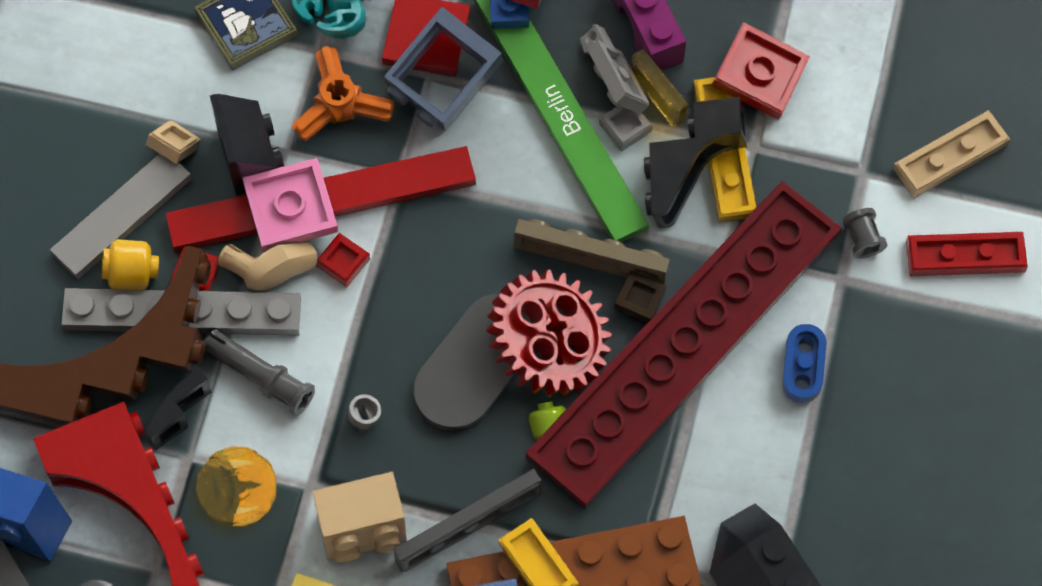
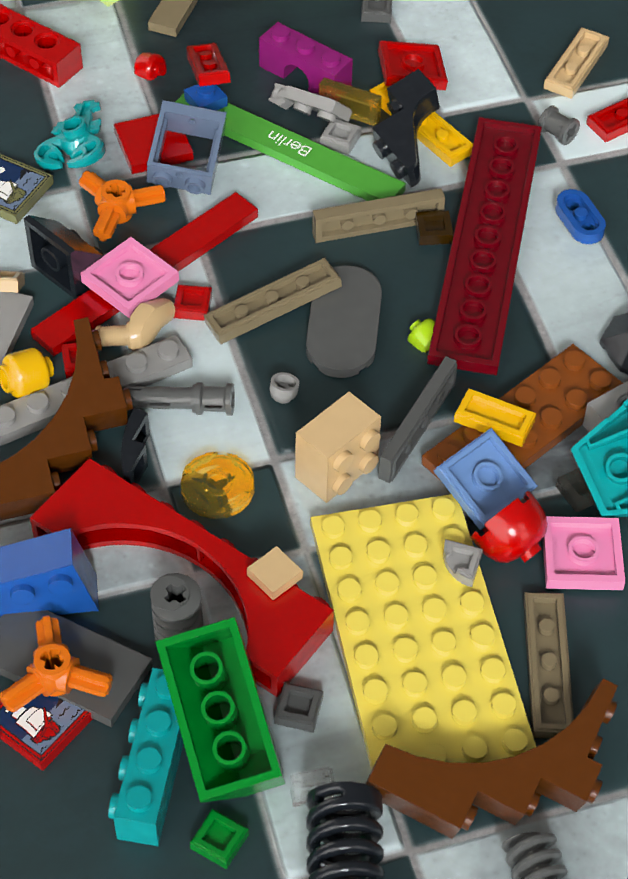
camera: 30 degrees left, 15 degrees down
red gear [486,270,612,397] -> none
none -> dark tan tile [203,258,342,345]

